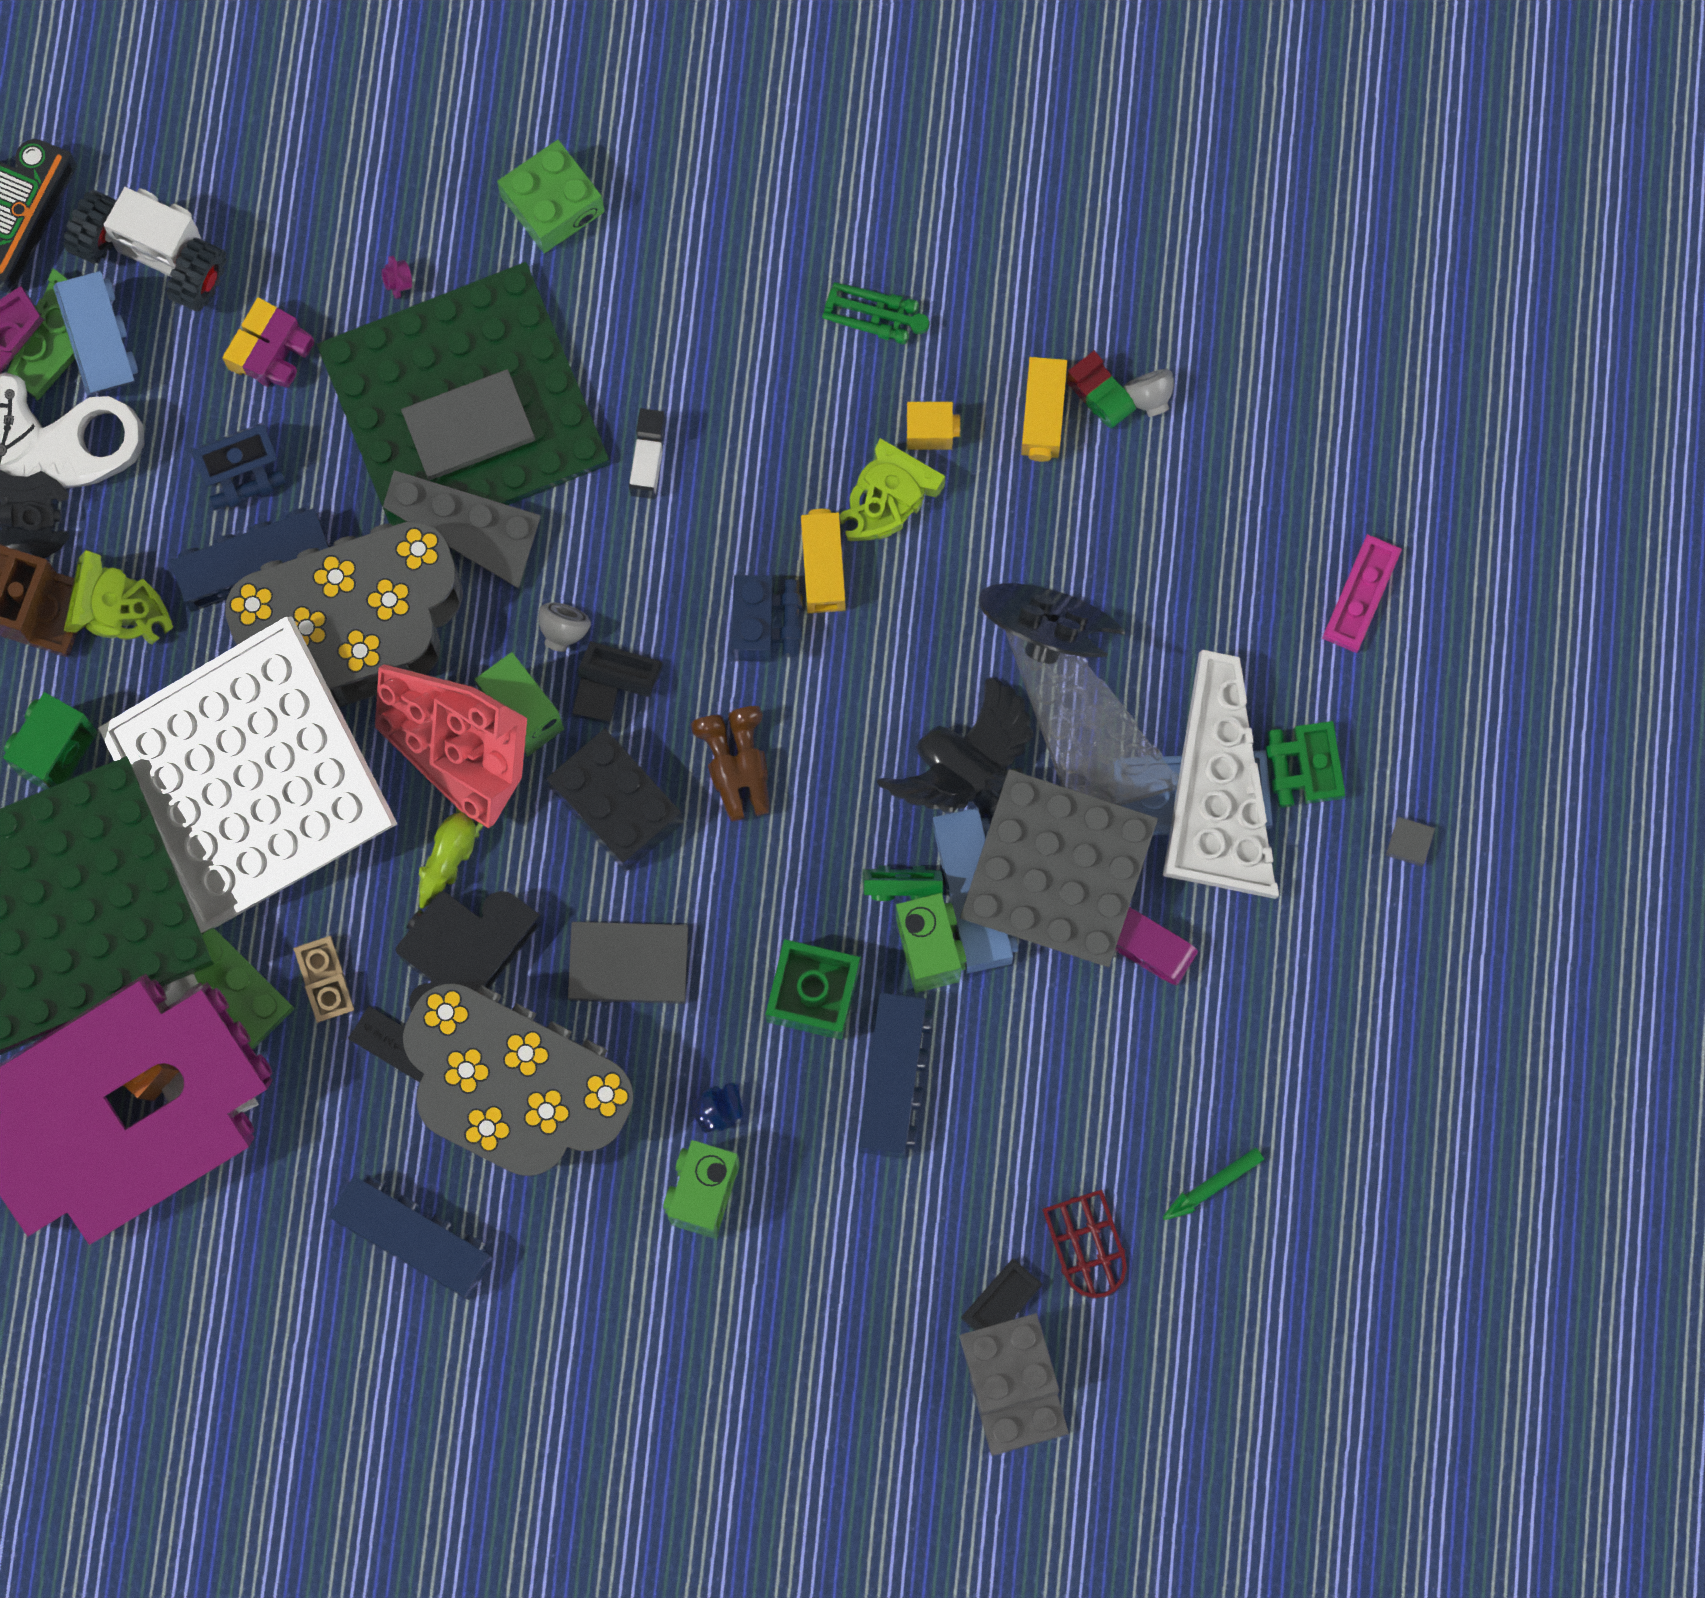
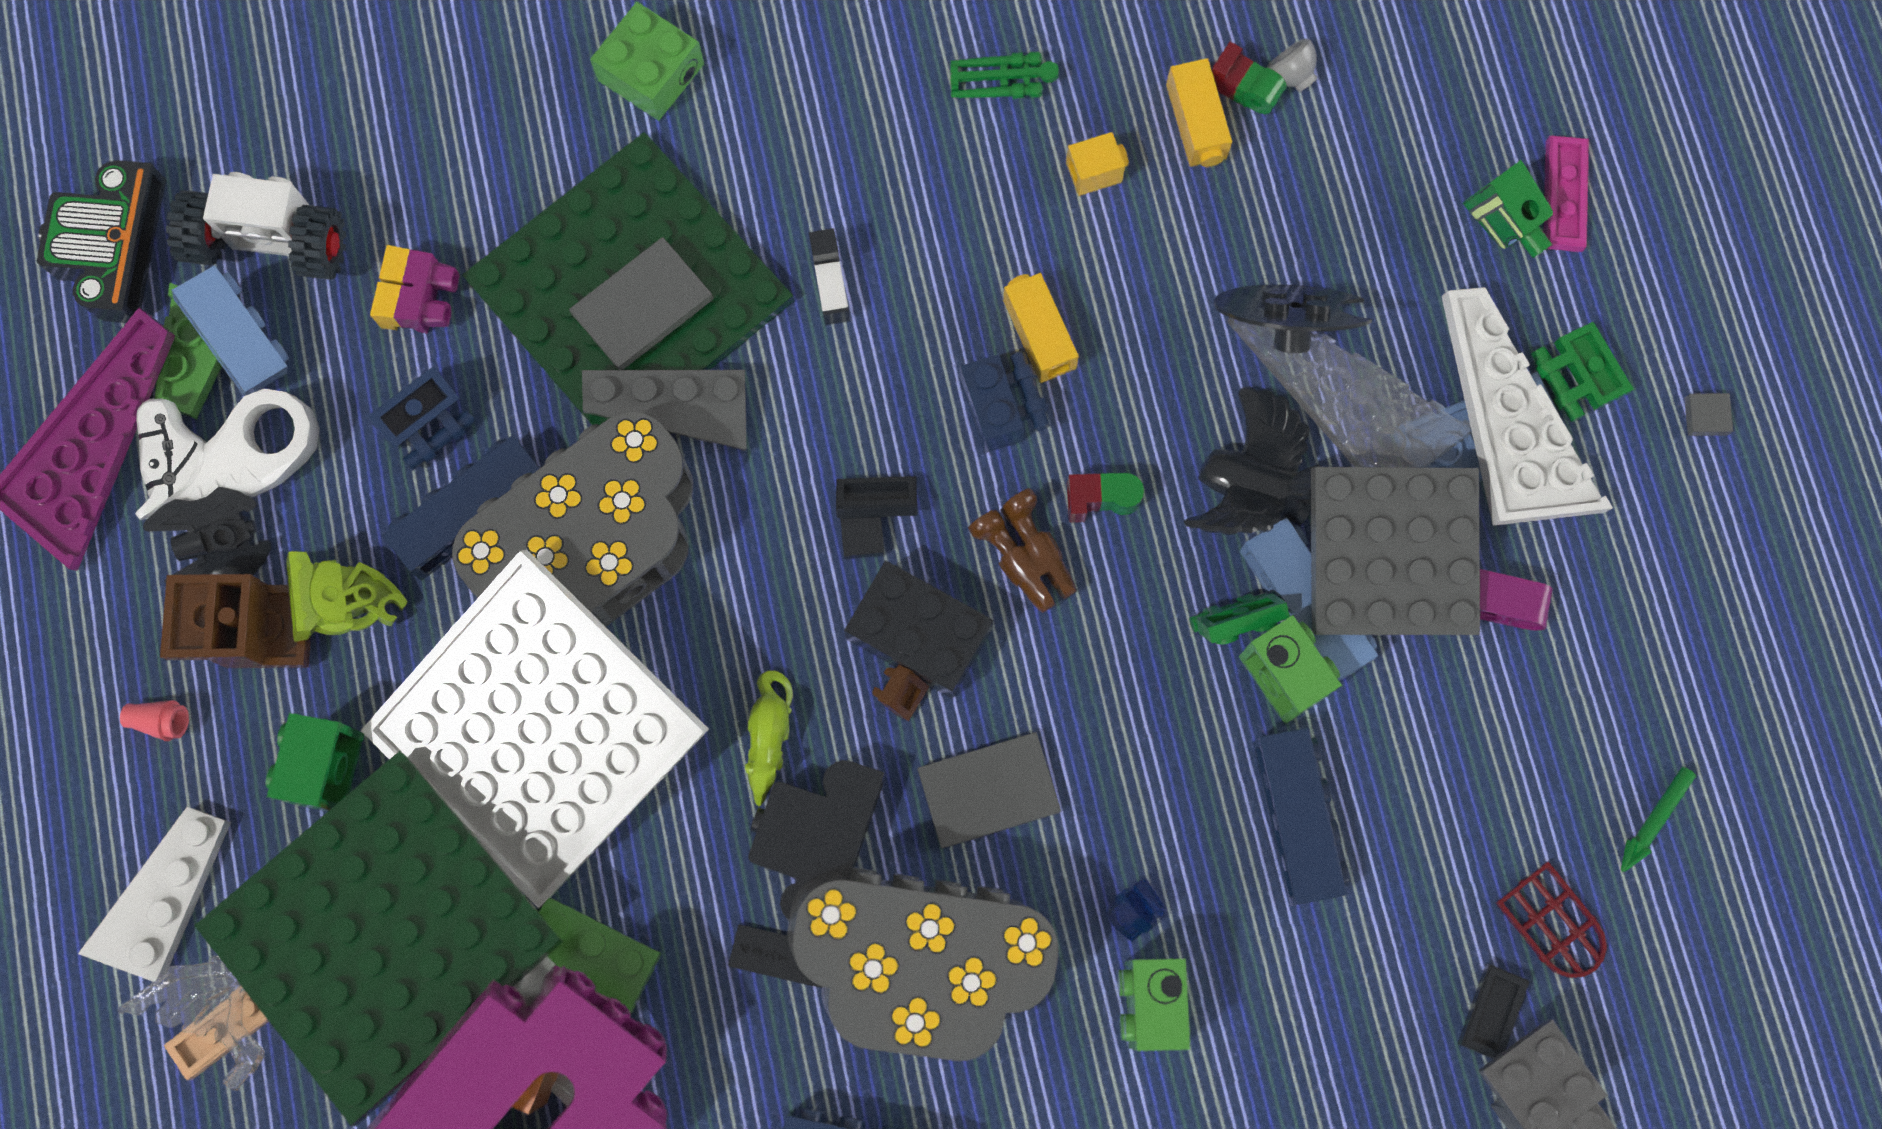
camera: 20 degrees left, 0 degrees up
tan slope [293,935,355,1023] -> none
coral wedge [375,664,527,828] -> none
magenta plate [382,255,412,299] -> none
bright green brick [474,652,564,757] -> none
light grey brick [539,602,591,652] -> none
green brick [765,939,861,1040] -> none
lime piece [839,438,945,541] -> none
none -> reddish brown tile [872,665,929,722]
none -> leg [1067,473,1144,523]
none -> green torso [1462,160,1553,258]

